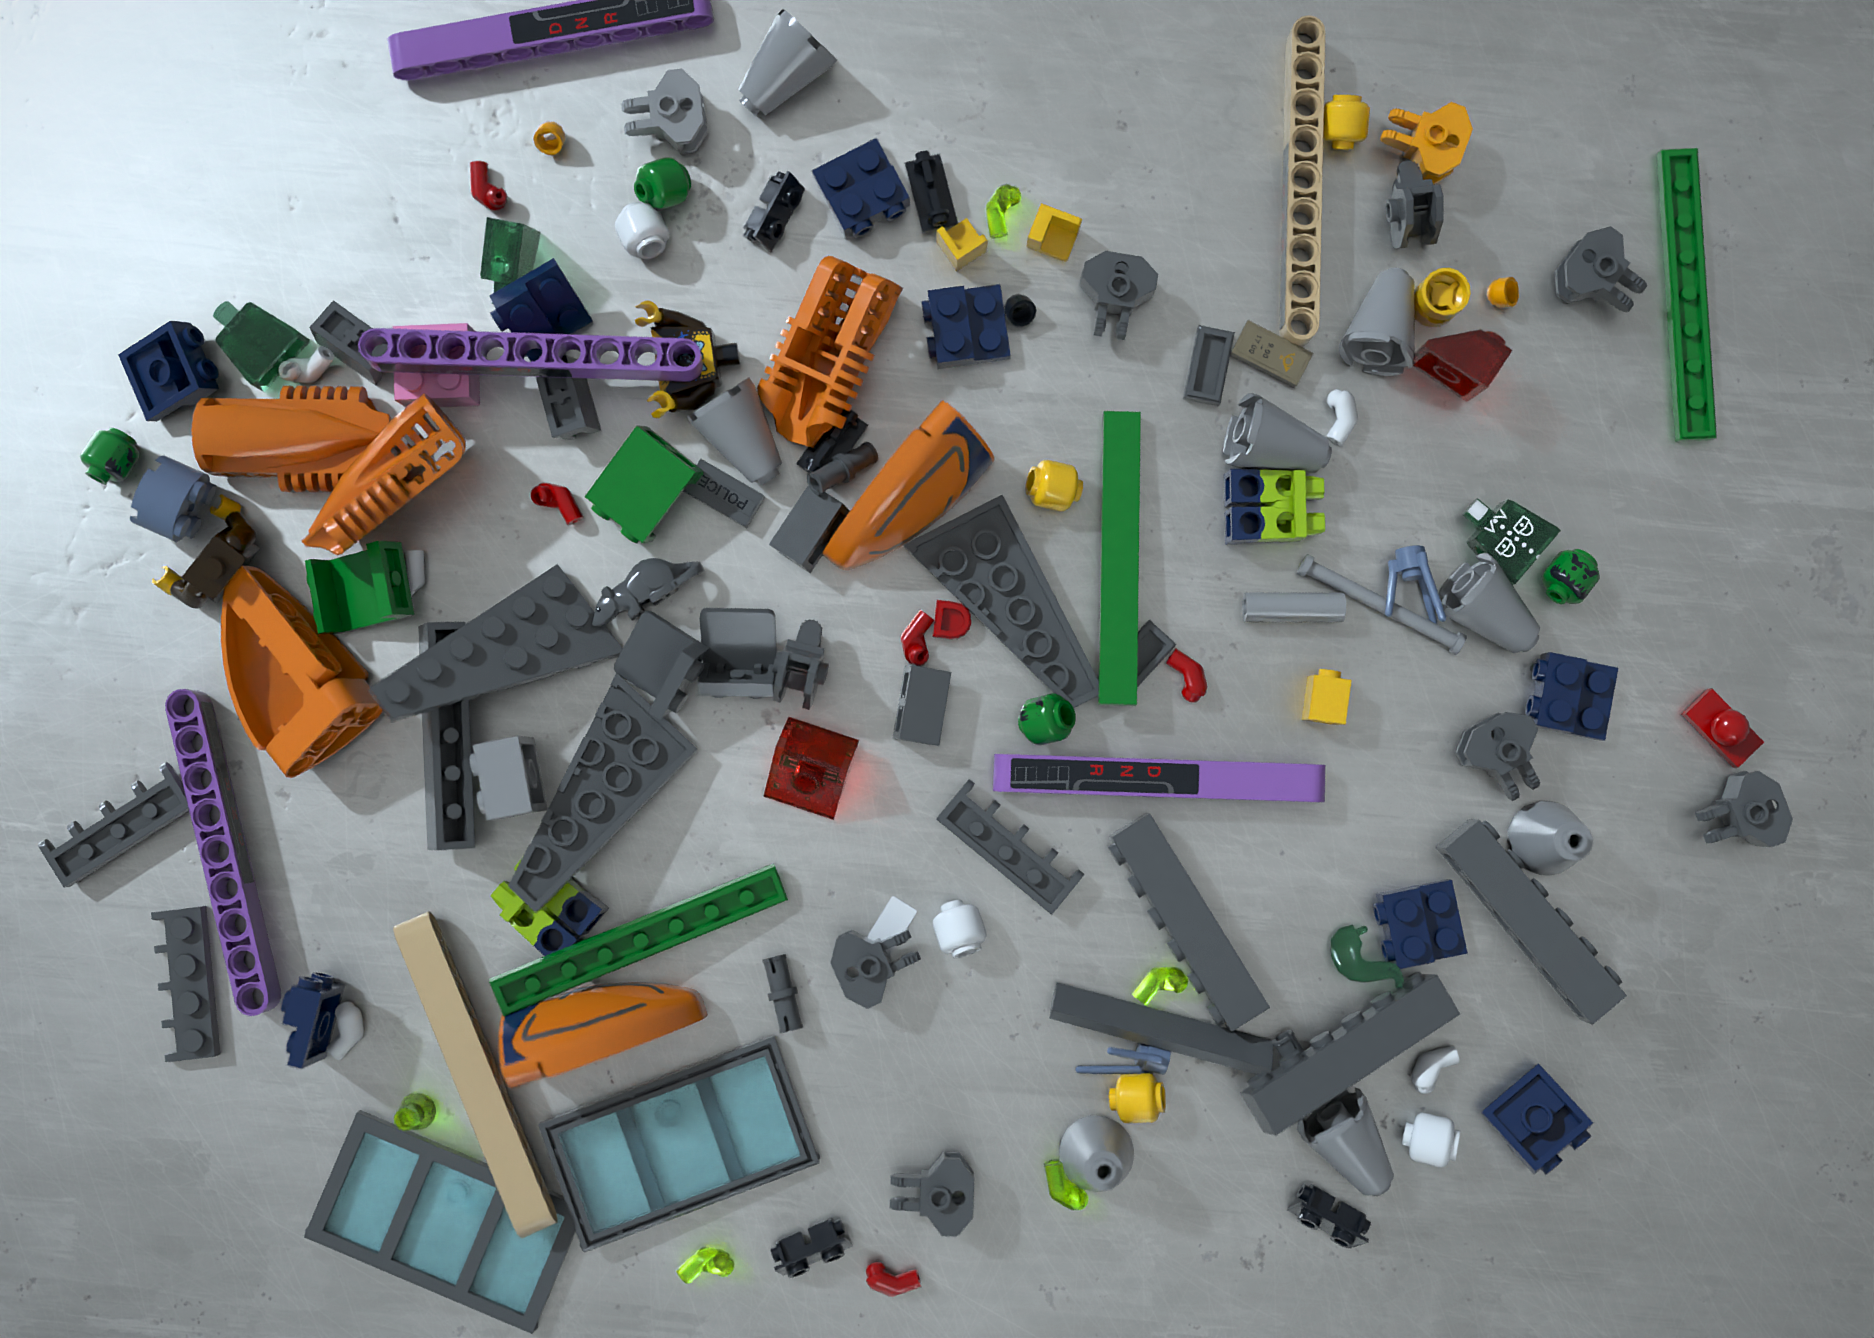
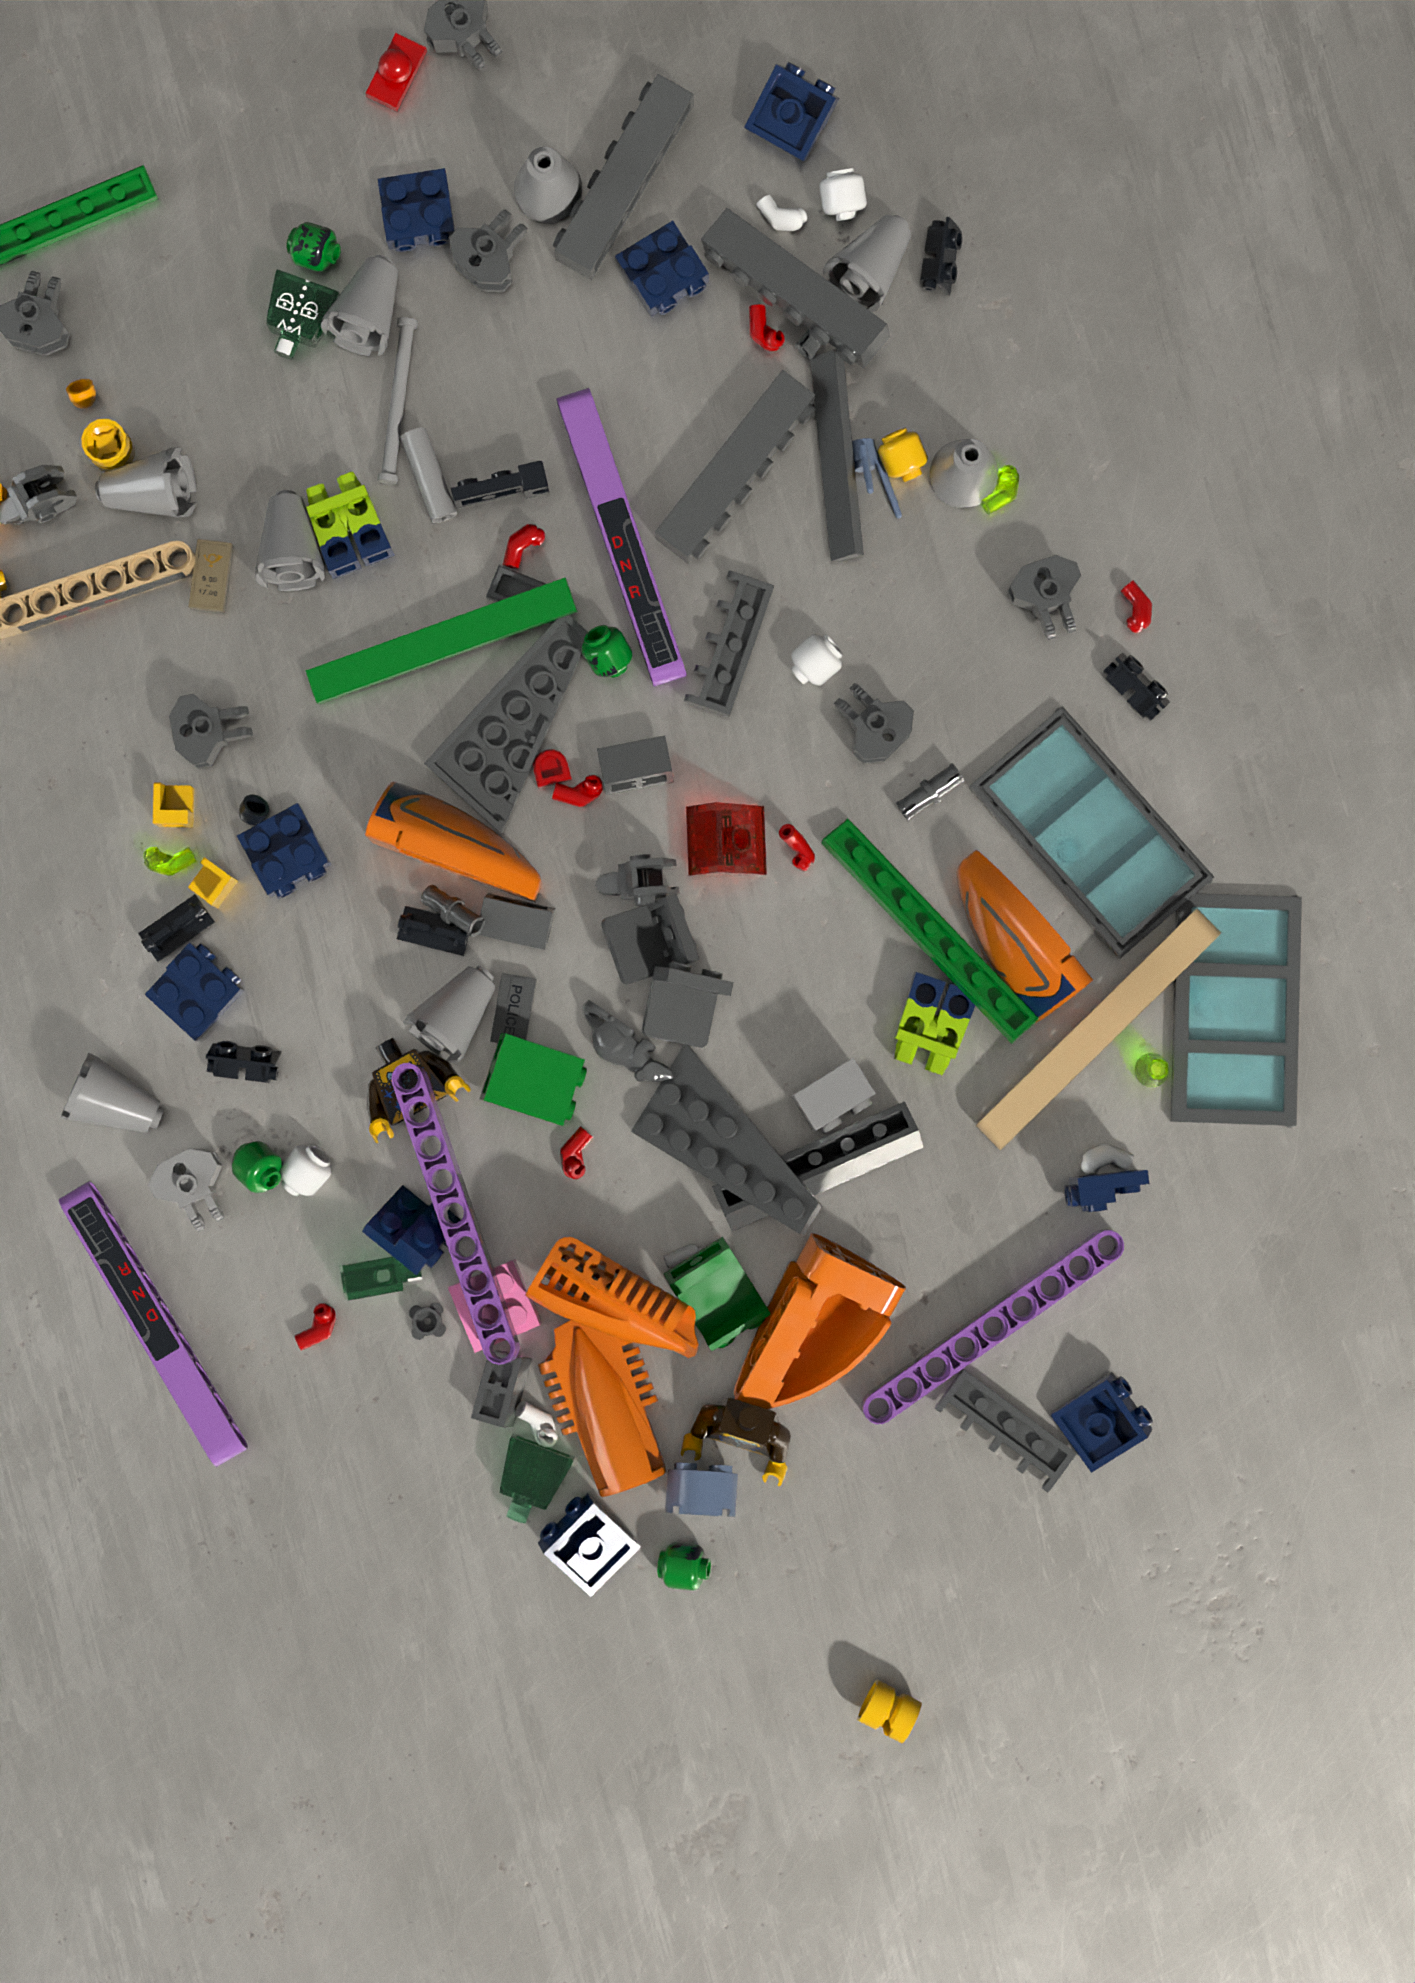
camera: 115 degrees left, 0 degrees up
dark grey hinge [151,906,220,1062] -> none
dark grey wing [508,673,697,914] -> none
light orange hinge [533,121,565,155] -> none
dark grey hinge [536,355,601,439] -> none
clear neon green arm [676,1247,735,1284] -> none
orange connector [757,256,903,448] -> none
white sticker [867,896,917,957] -> none
yellow head [1025,460,1083,512] -> none
clear neon green arm [1132,966,1188,1005] -> none
dark grey tile [1183,325,1235,406] -> none
yellow brick [1301,669,1352,725] -> none
white arm [1326,389,1358,446] -> none
clear green piece [1331,925,1404,989] -> none
sand blue plant [1385,545,1446,624] -> none
clear red slope [1413,329,1513,402] -> none
none -> dark grey plate [409,1302,446,1340]
none -> black plate [451,461,550,509]
none -> red arm [749,304,785,351]
none -> red arm [779,824,815,872]
none -> dark blue plate [1051,1372,1153,1473]

